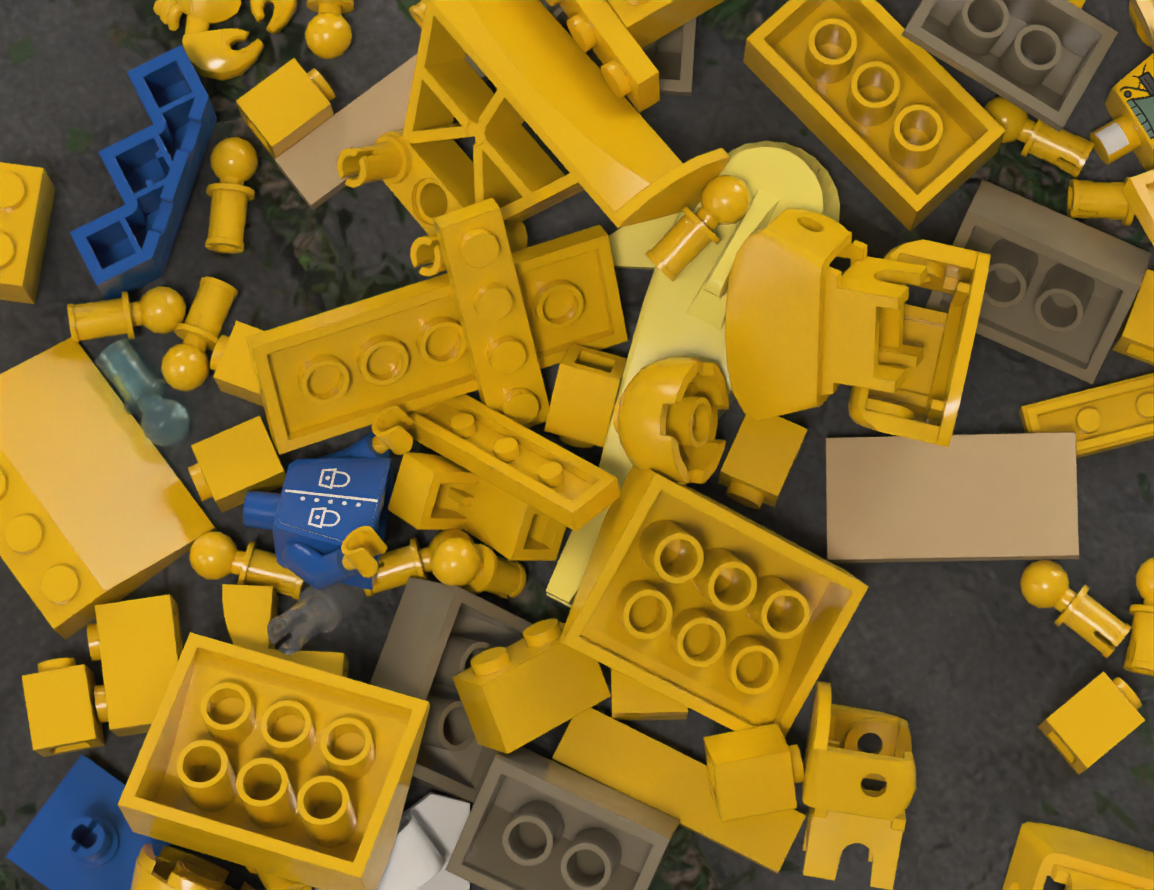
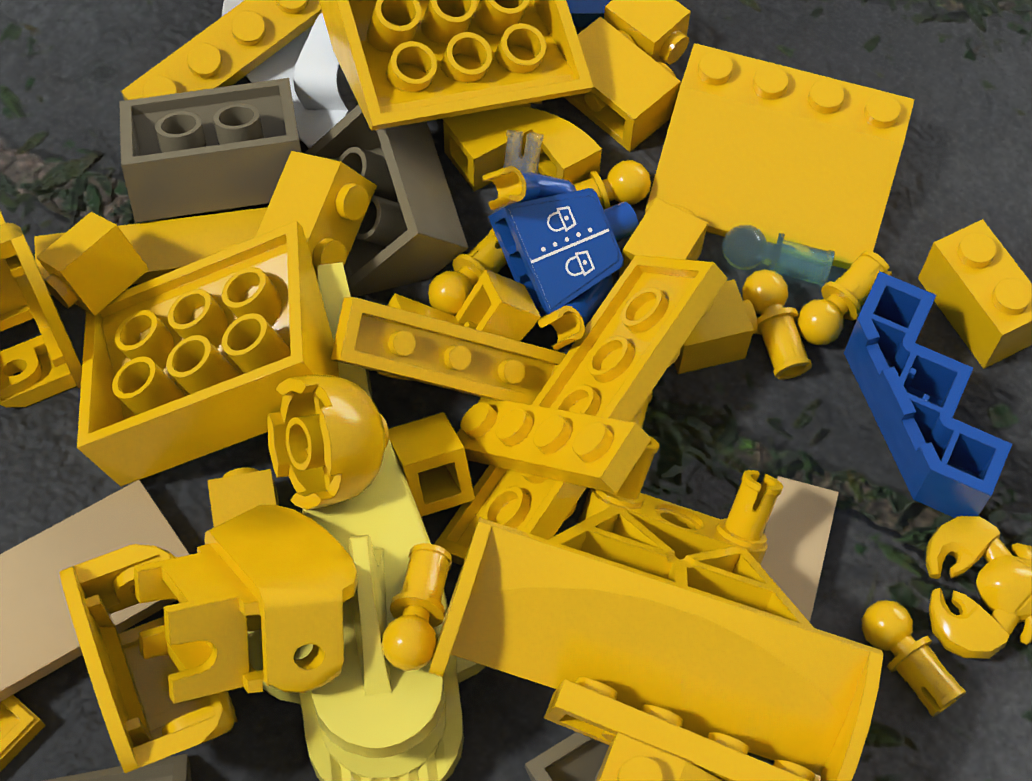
camera: 140 degrees right, 15 degrees down
yellow pin [205,137,258,254] -> none
yellow brick [236,58,336,160] -> none
yellow pin [430,538,526,599] -> none

